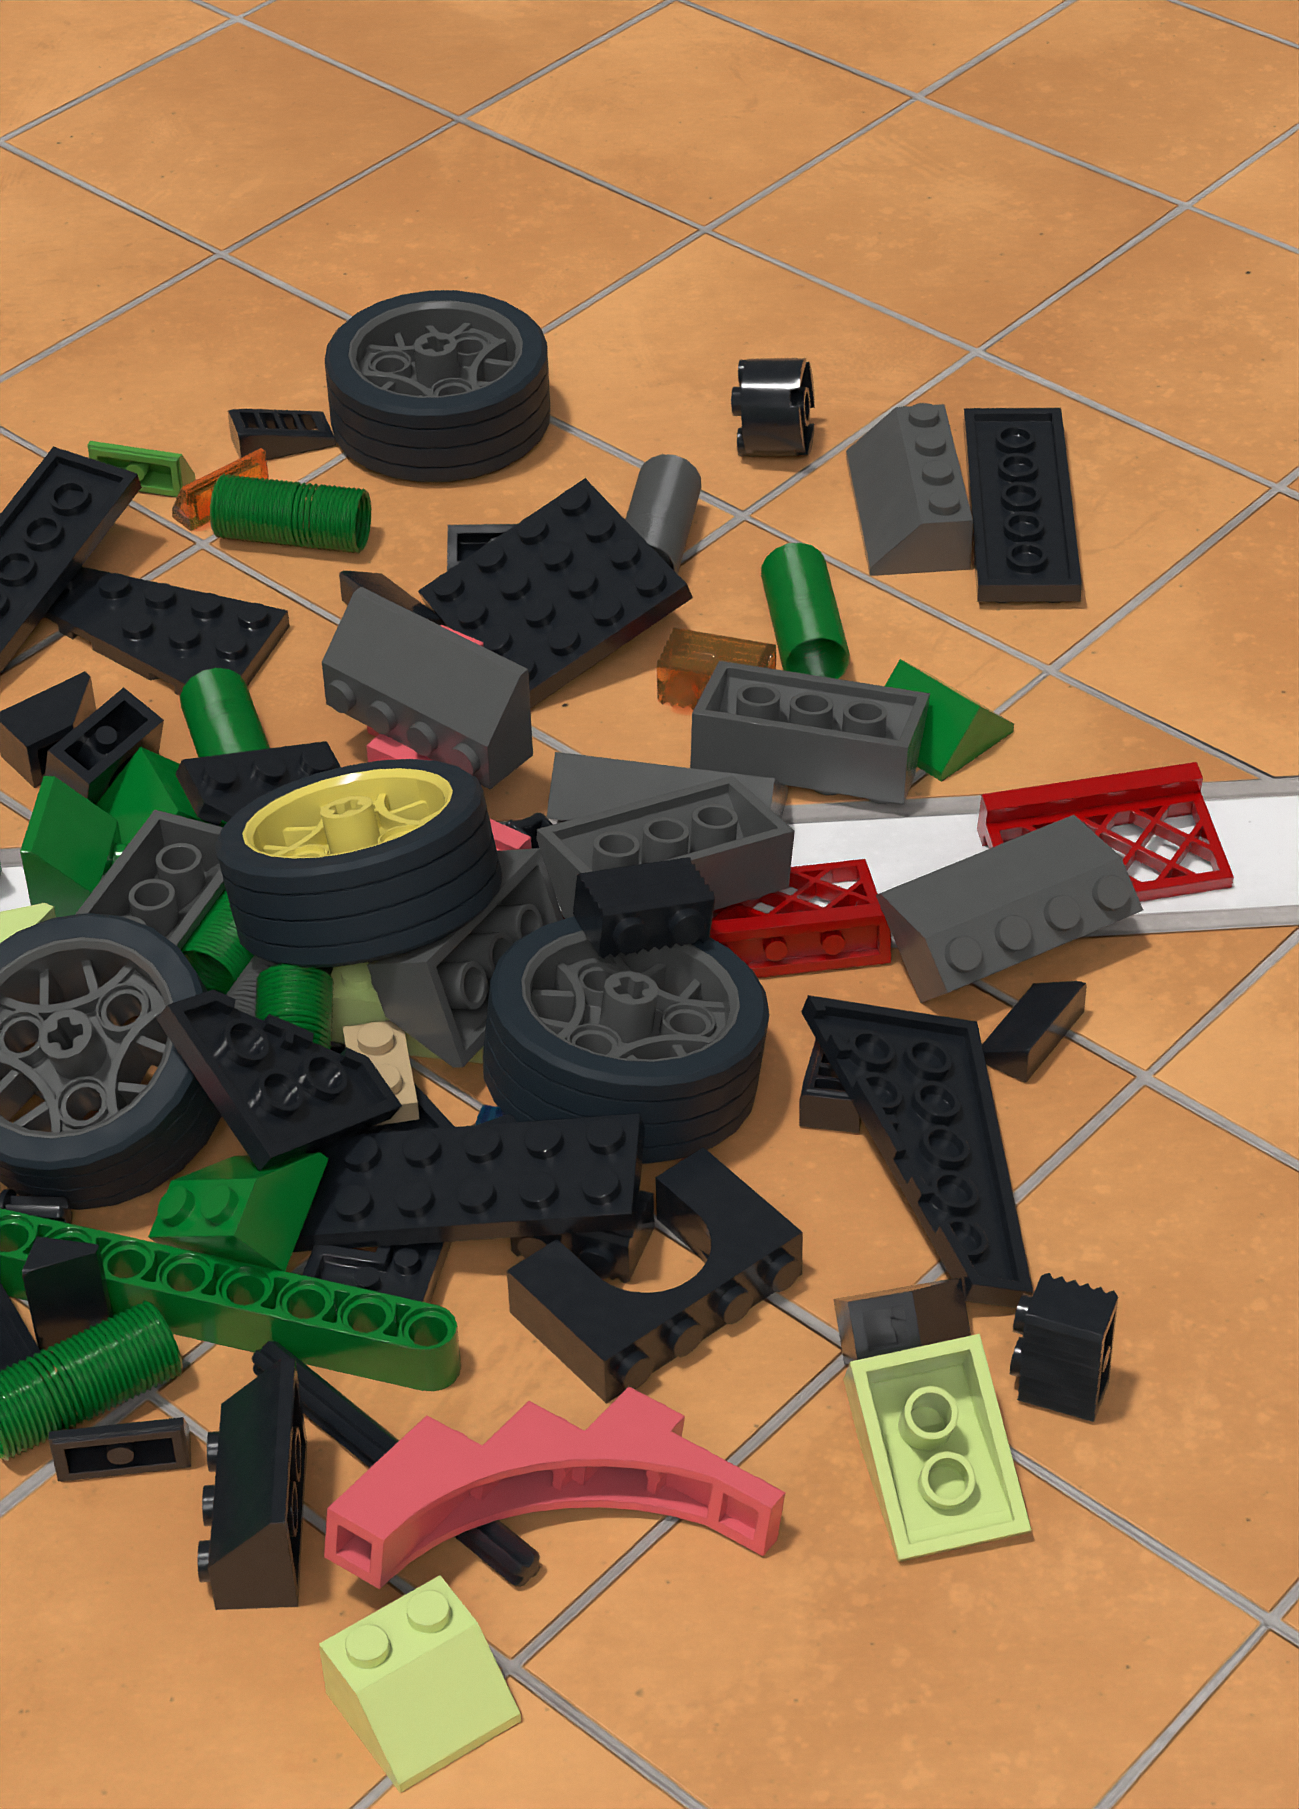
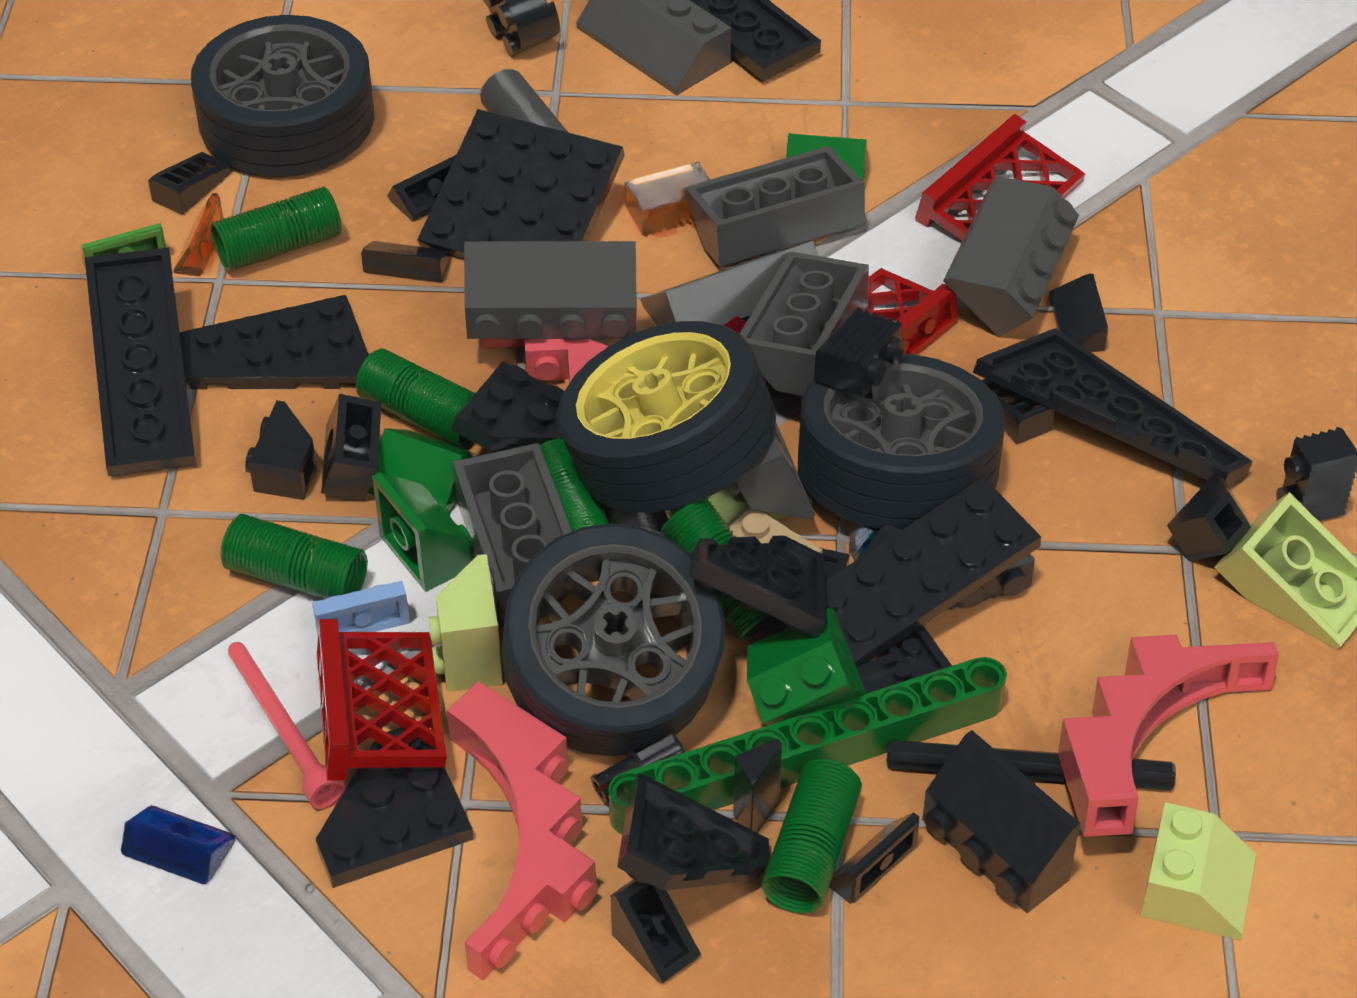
camera: 40 degrees left, 5 degrees up
black arch [507,1147,803,1404] -> none
green piece [761,542,850,679] -> none

